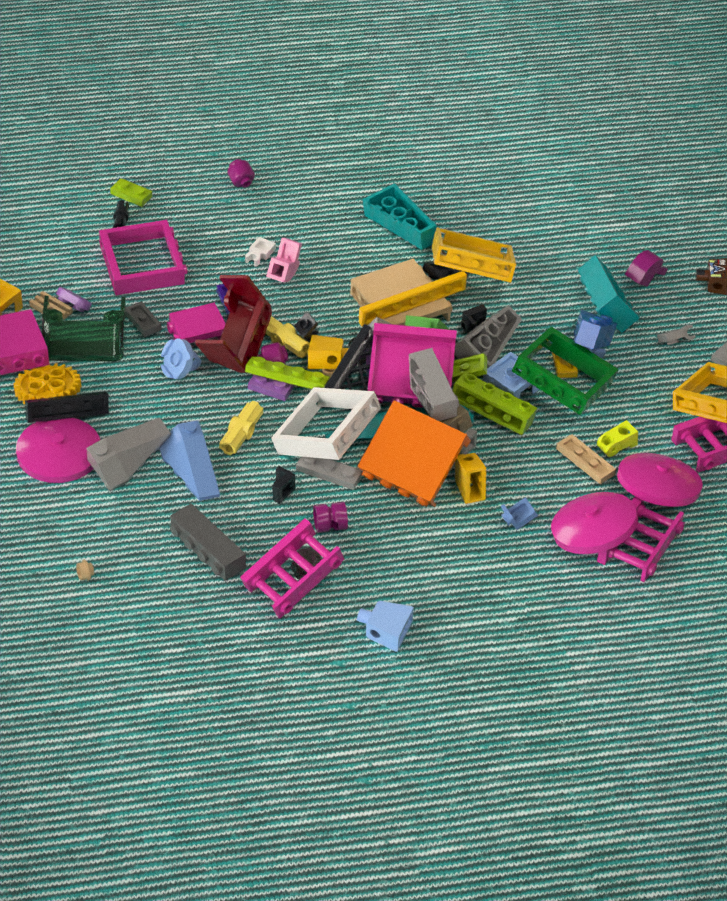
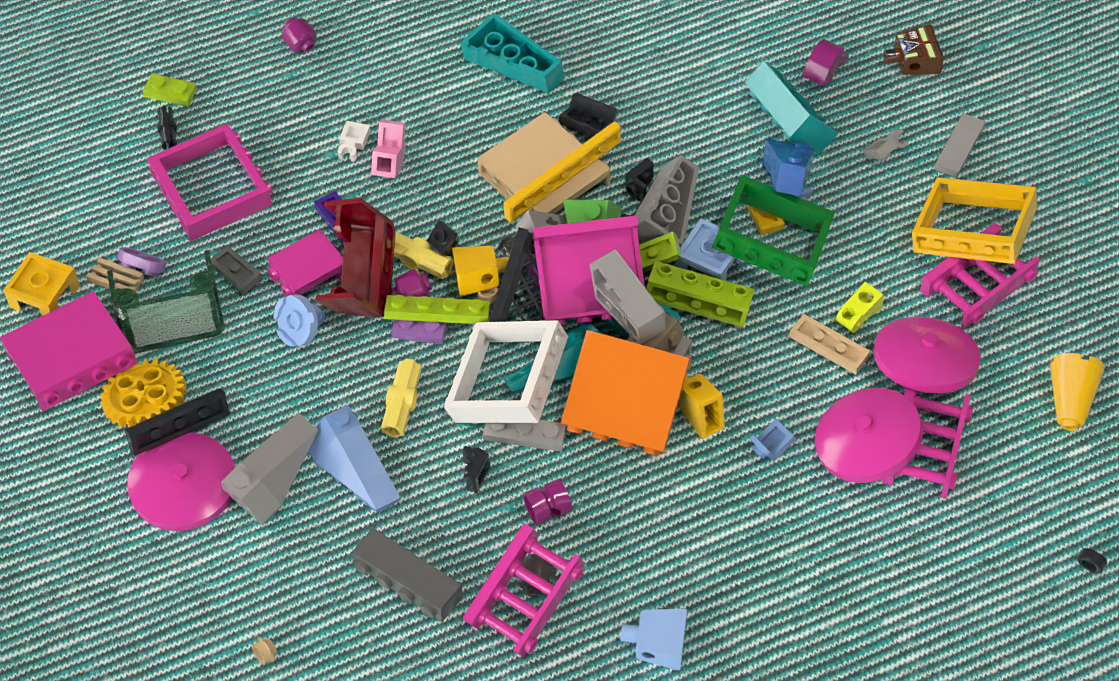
camera: 10 degrees left, 10 degrees up
yellow window [432,227,516,283] -> none

